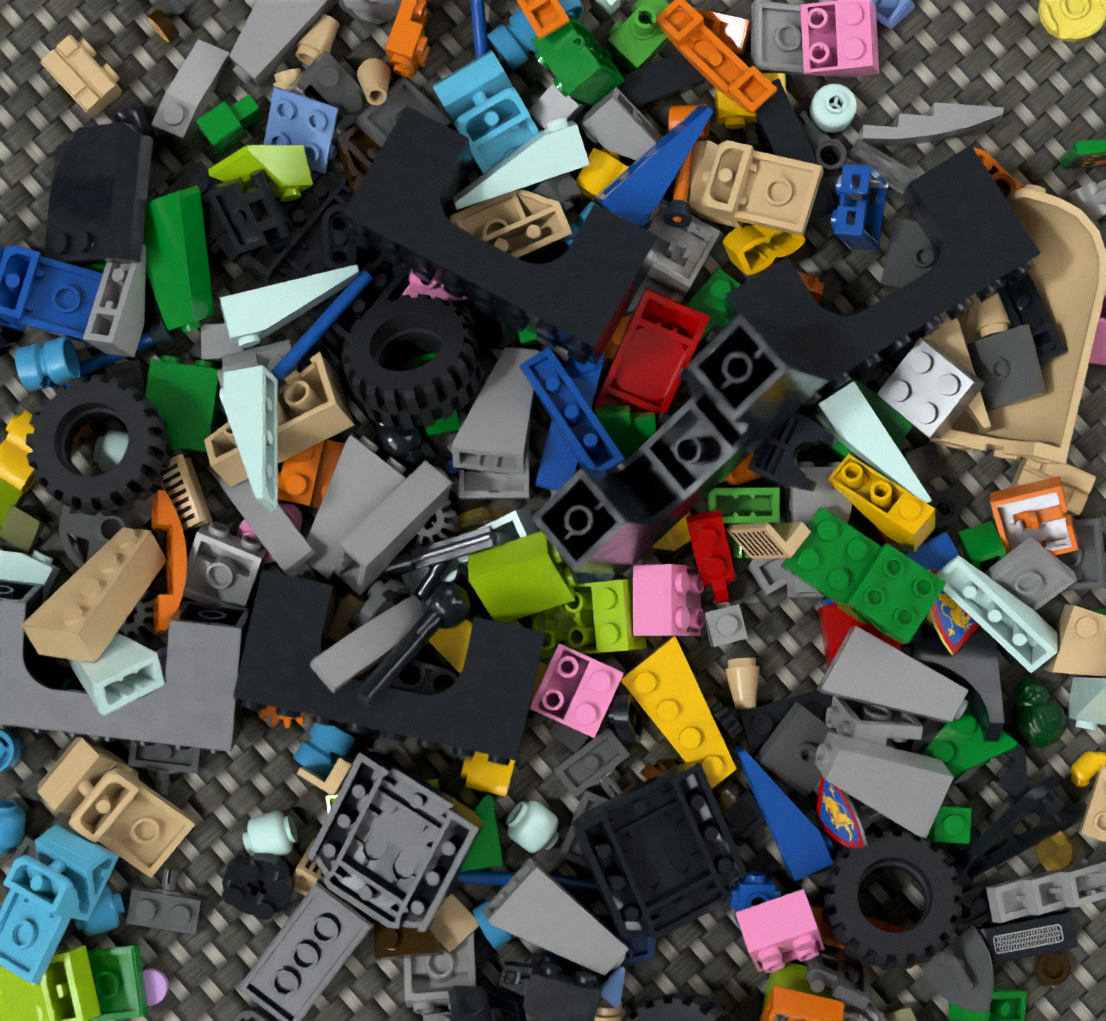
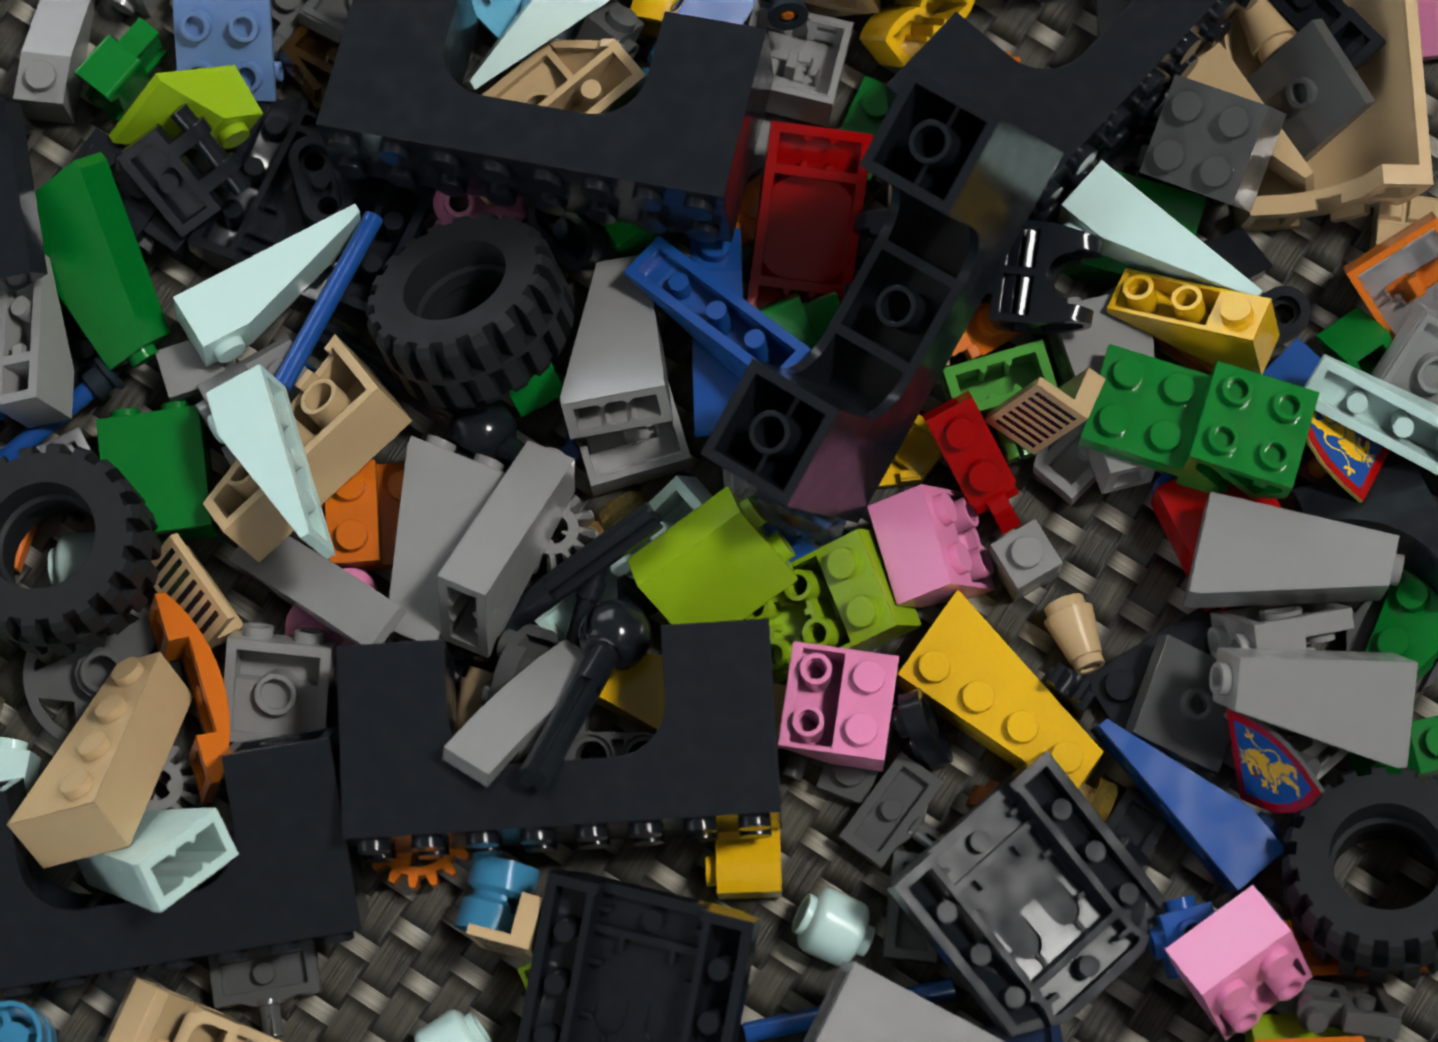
camera: 10 degrees left, 10 degrees down
green slope [461,793,504,872] -> none

